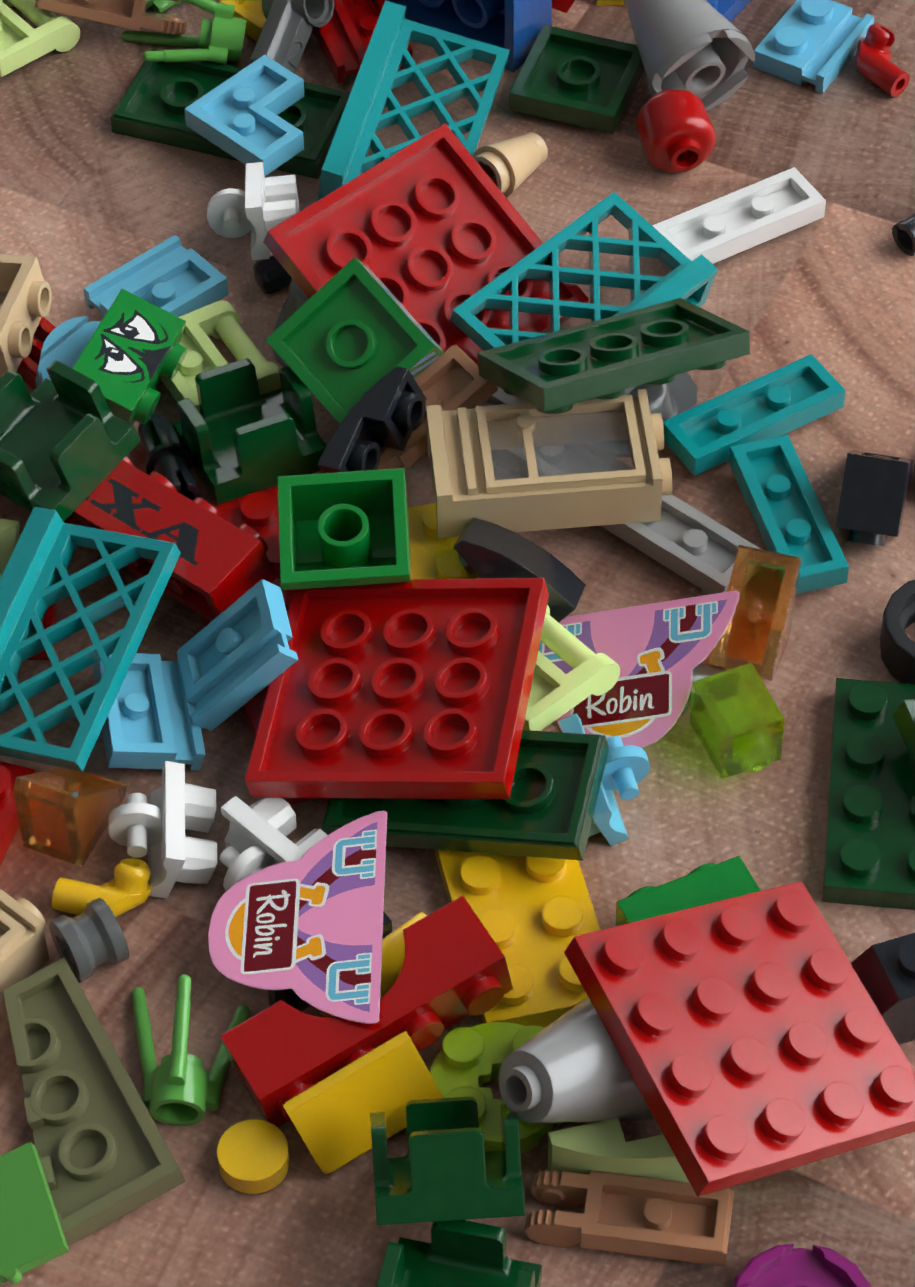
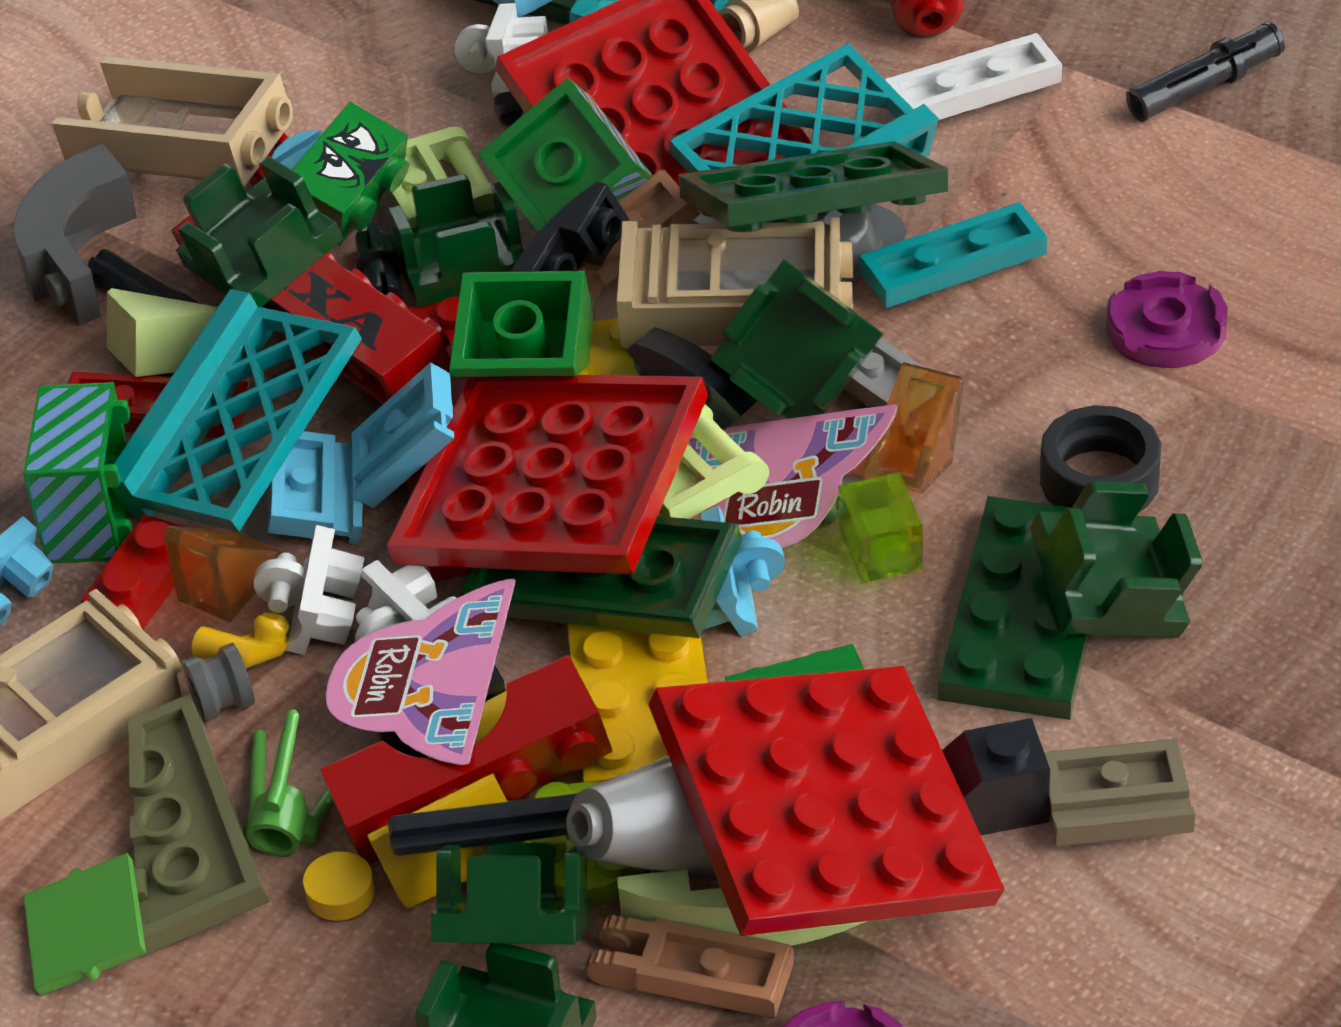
camera: 10 degrees right, 5 degrees down
medium azure plate [83,235,229,319] -> none
teal plate [729,434,849,596] -> none
black slope [836,450,913,546] -> none
none -> black axle [388,793,578,856]
none -> dark green panel [710,259,885,419]

